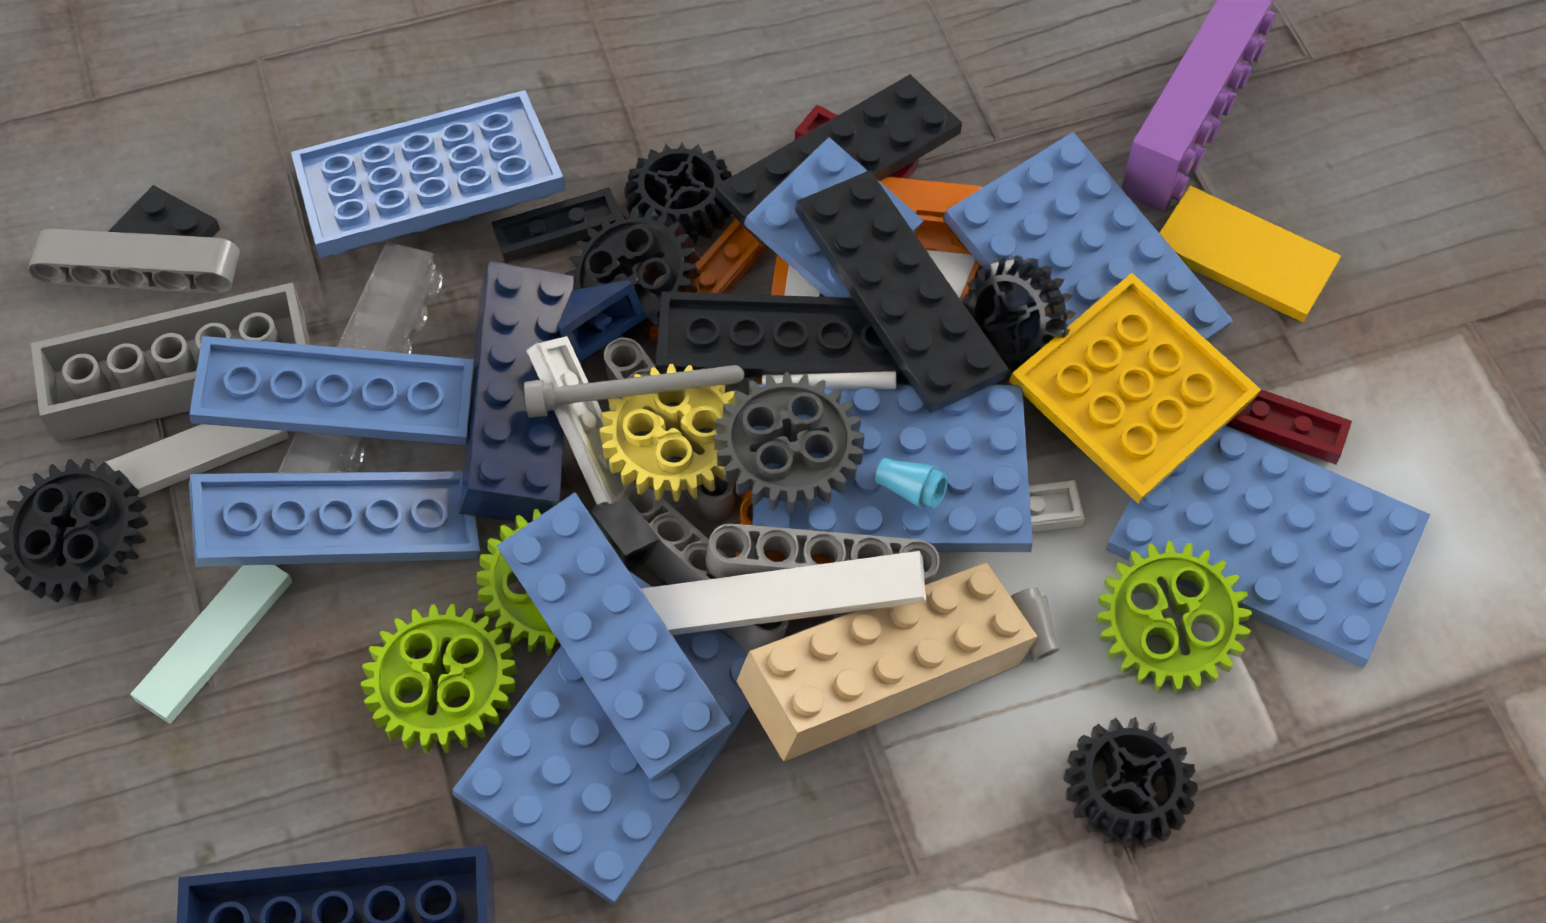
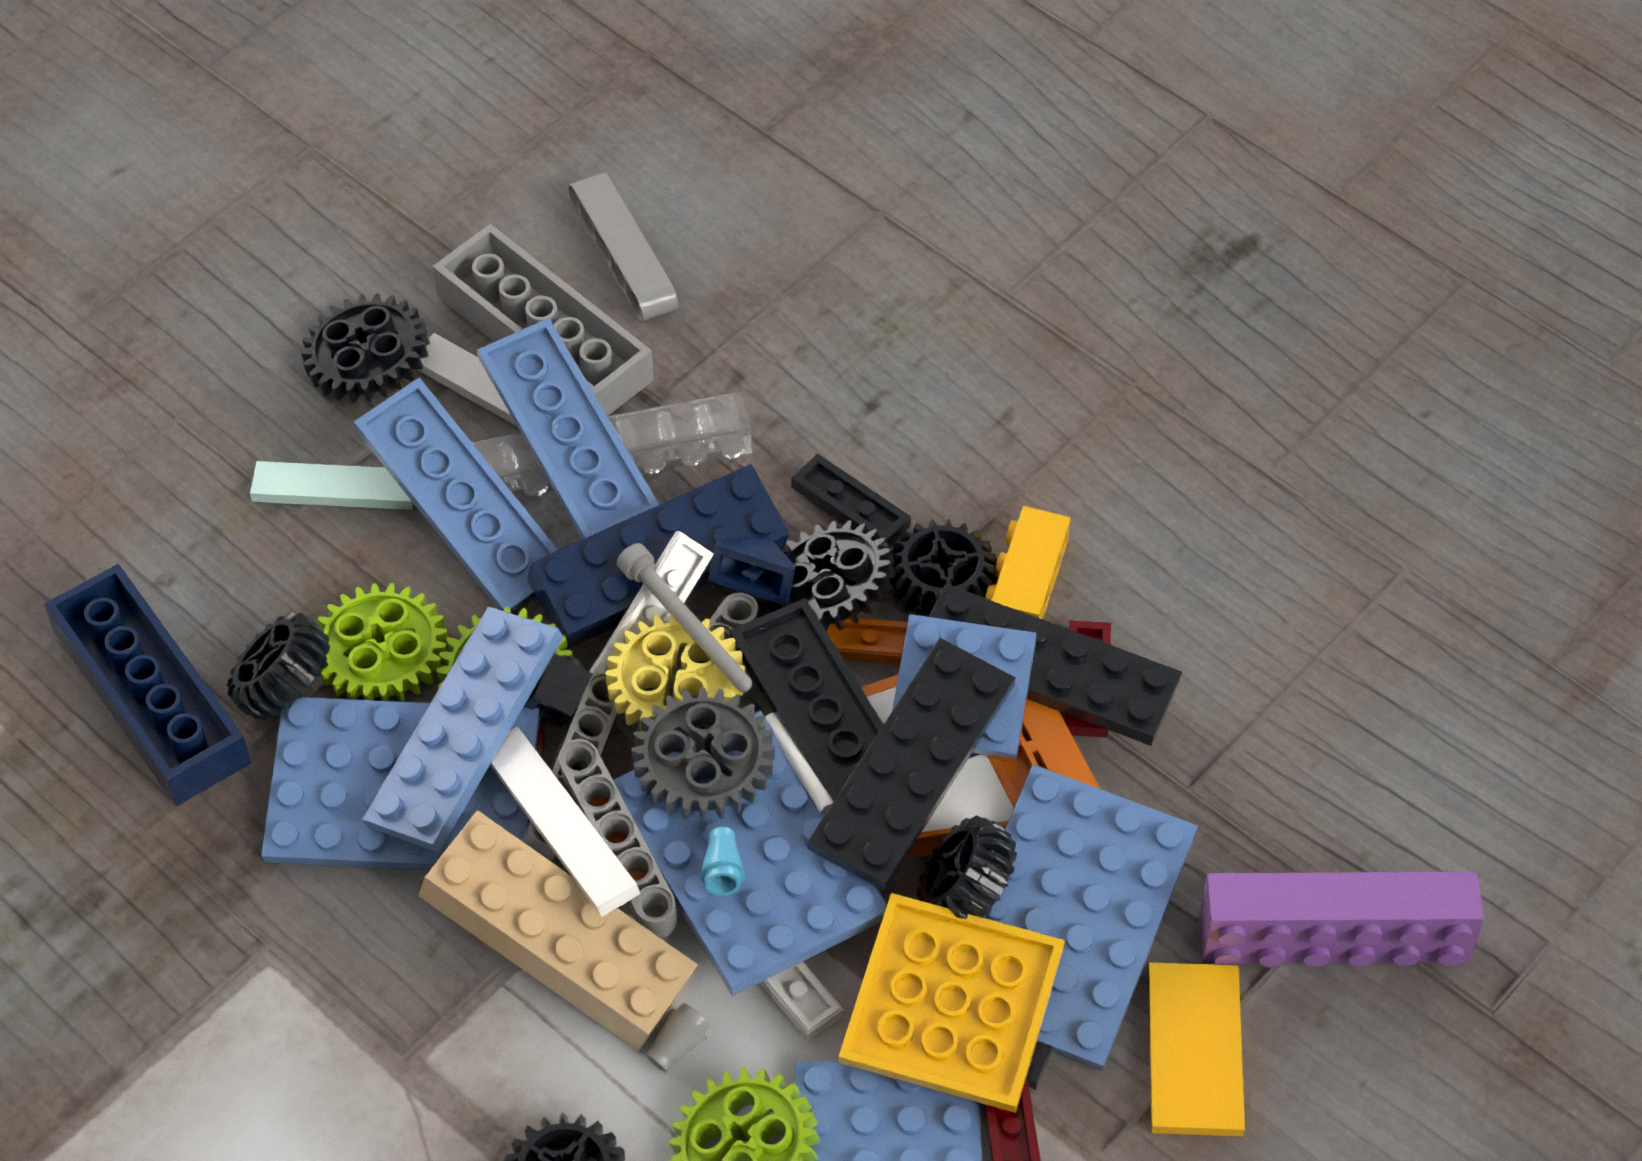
camera: 60 degrees right, 5 degrees down
black wing [108,185,220,237] -> none
medium blue plate [291,90,566,258] -> none
none -> black gear [227,612,331,720]
none -> yellow brick [985,506,1071,620]

